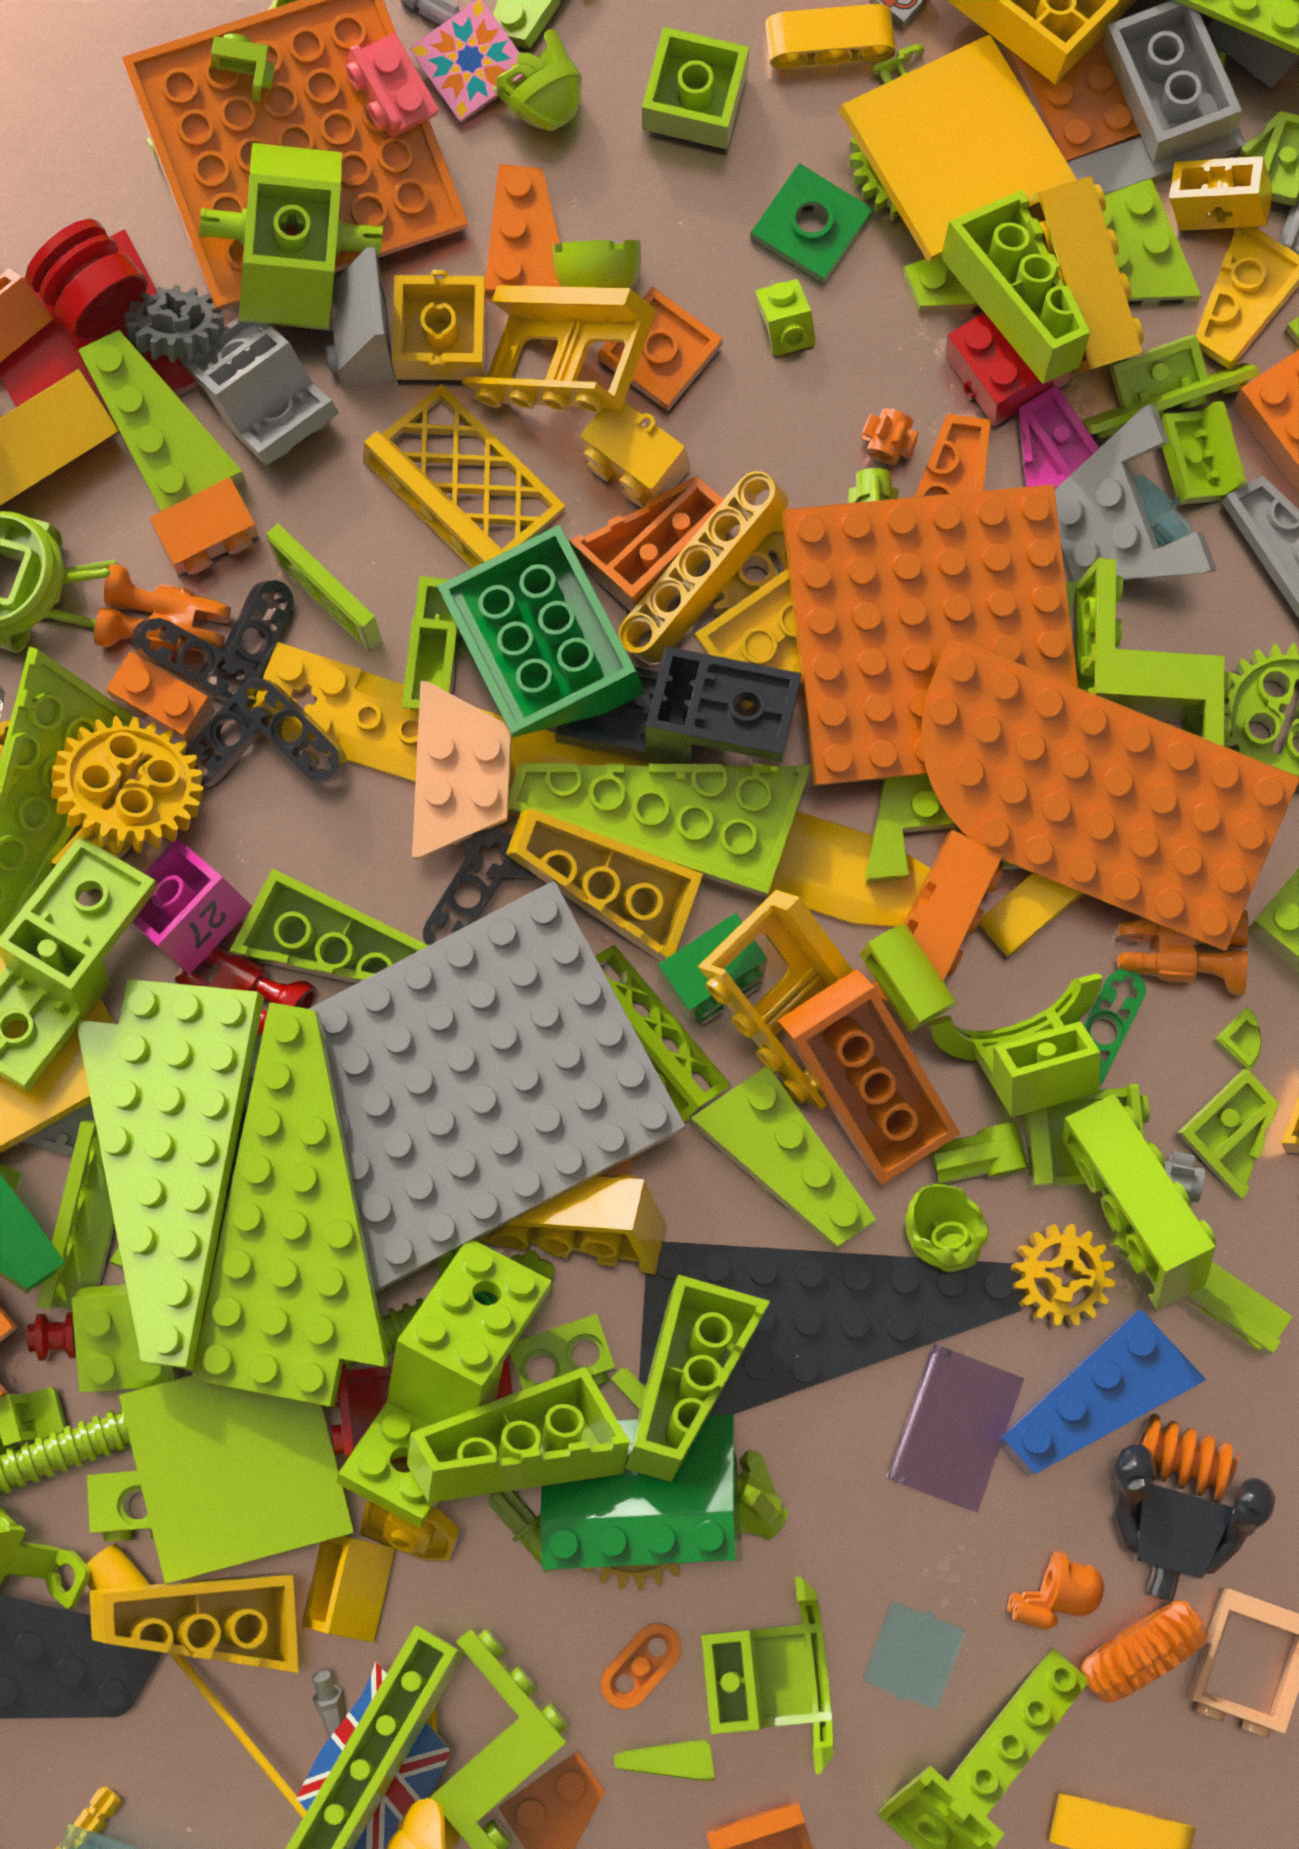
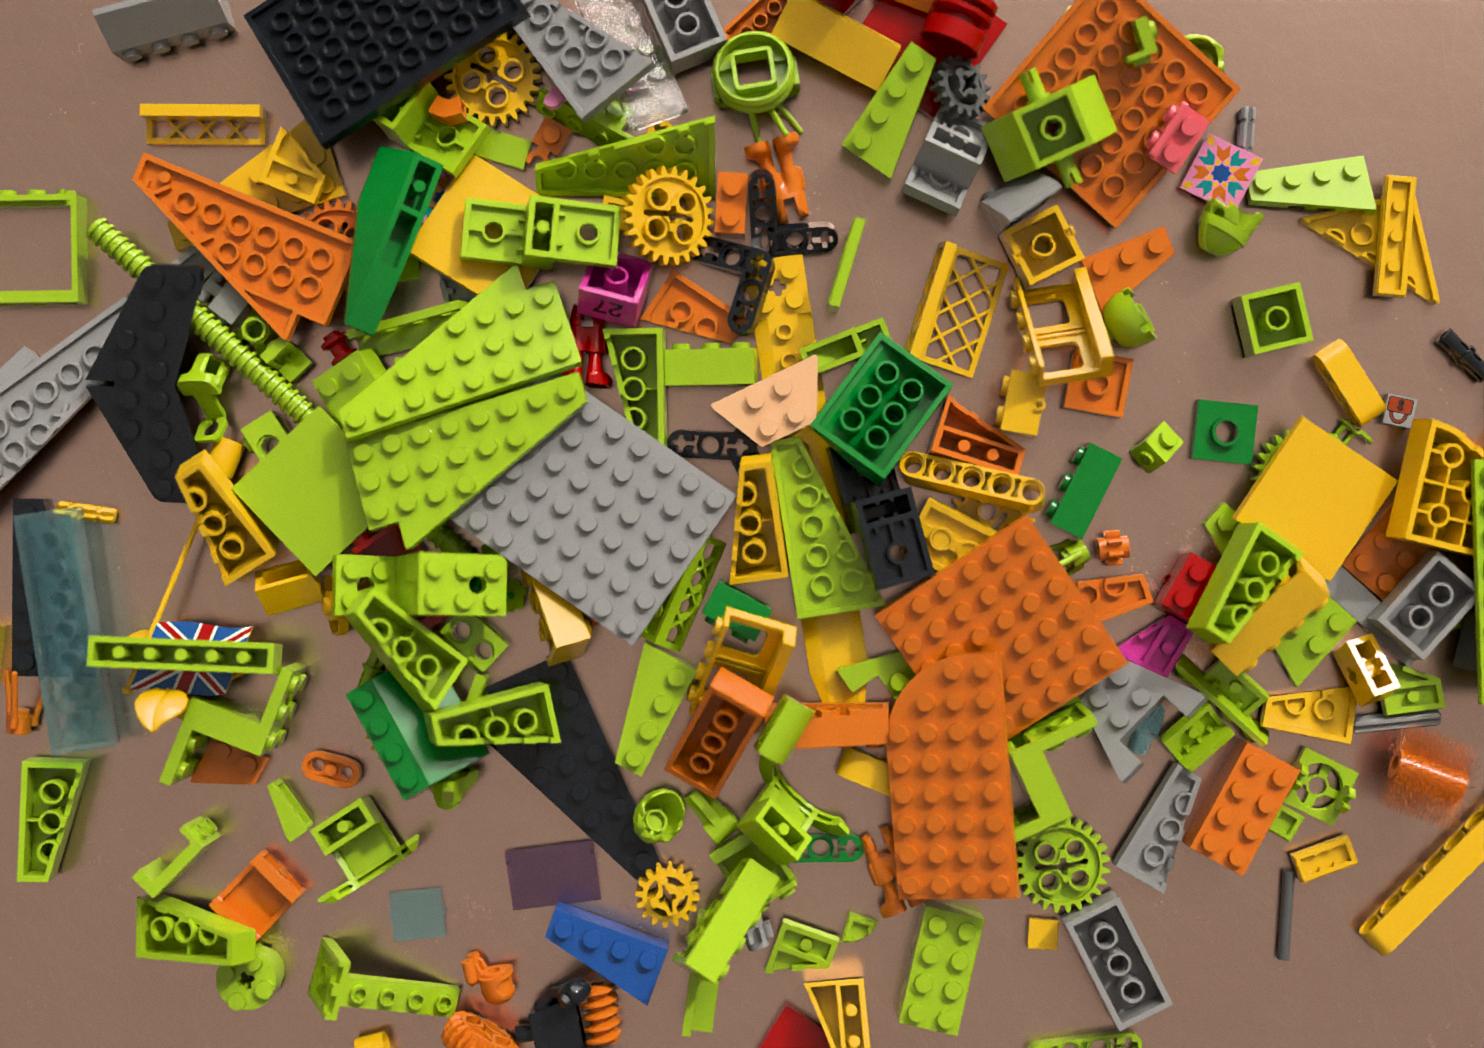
camera: 60 degrees right, 10 degrees up
orange brick [149,477,258,575] -> none
light grey bar [312,1670,345,1738] -> none
none -> orange wing [640,269,748,345]
none -> lime brick [664,342,758,387]
none -> green brick [1045,442,1123,539]

